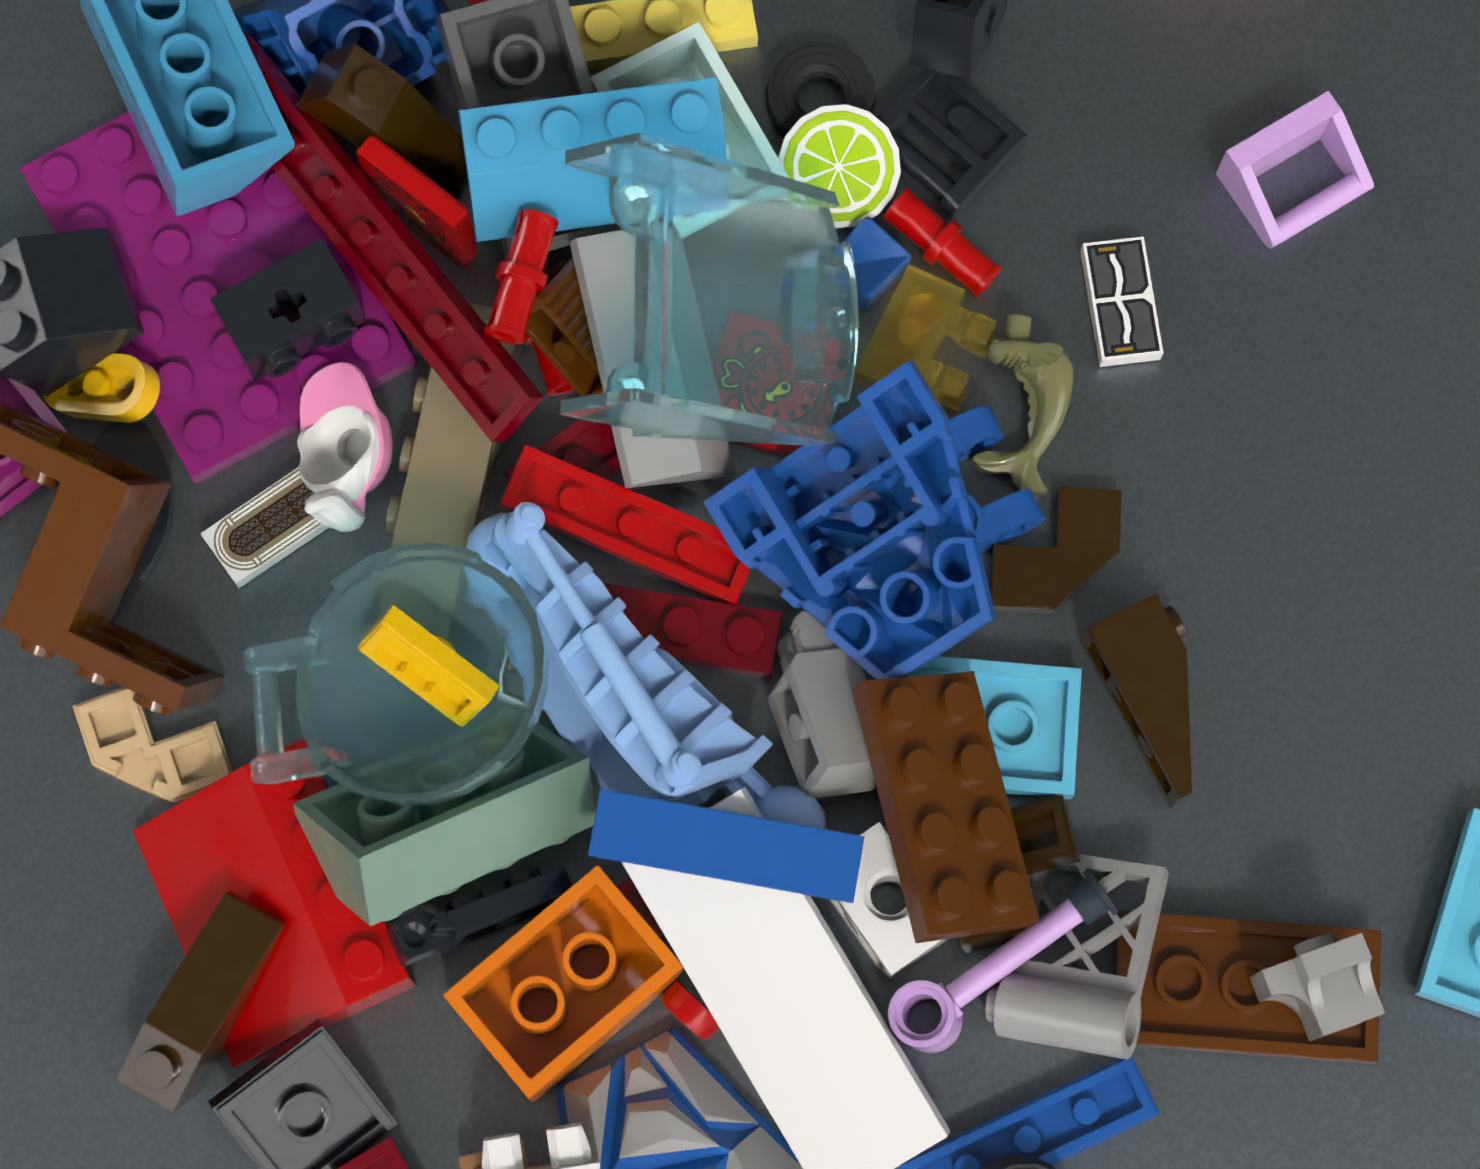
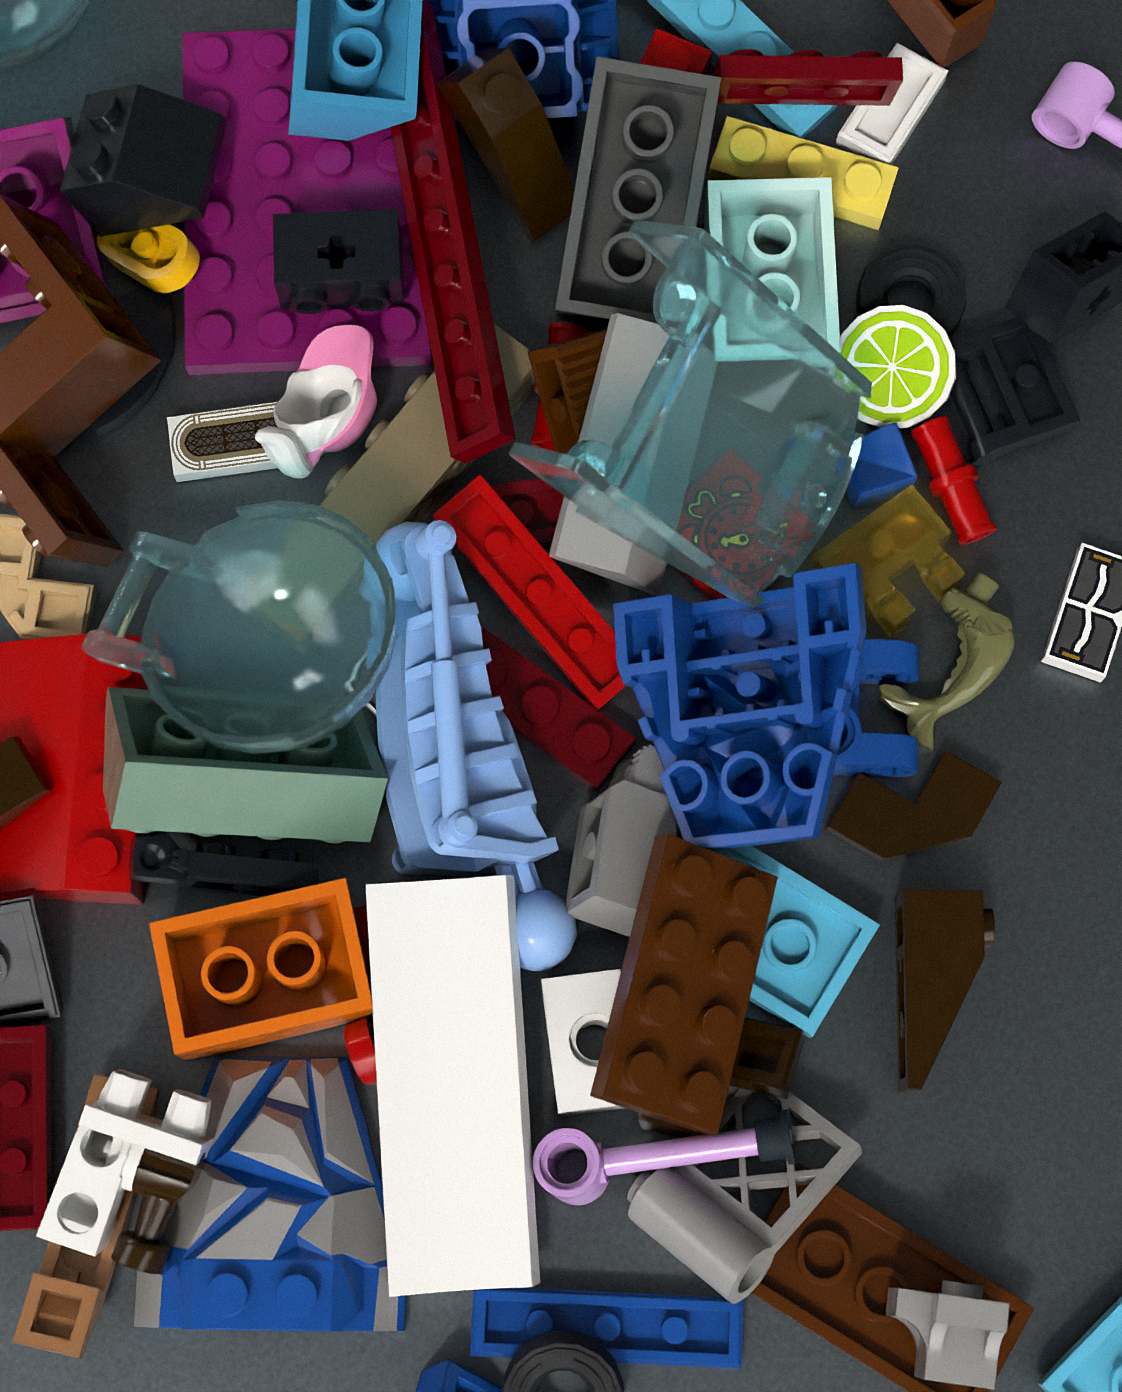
camera: 30 degrees right, 0 degrees up
red tile [356,135,477,271] -> none
yellow plate [357,605,500,727] -> none
dark azure slope [459,77,728,242] -> none
red pin [484,209,559,345] -> none
blue tile [588,789,865,903] -> none

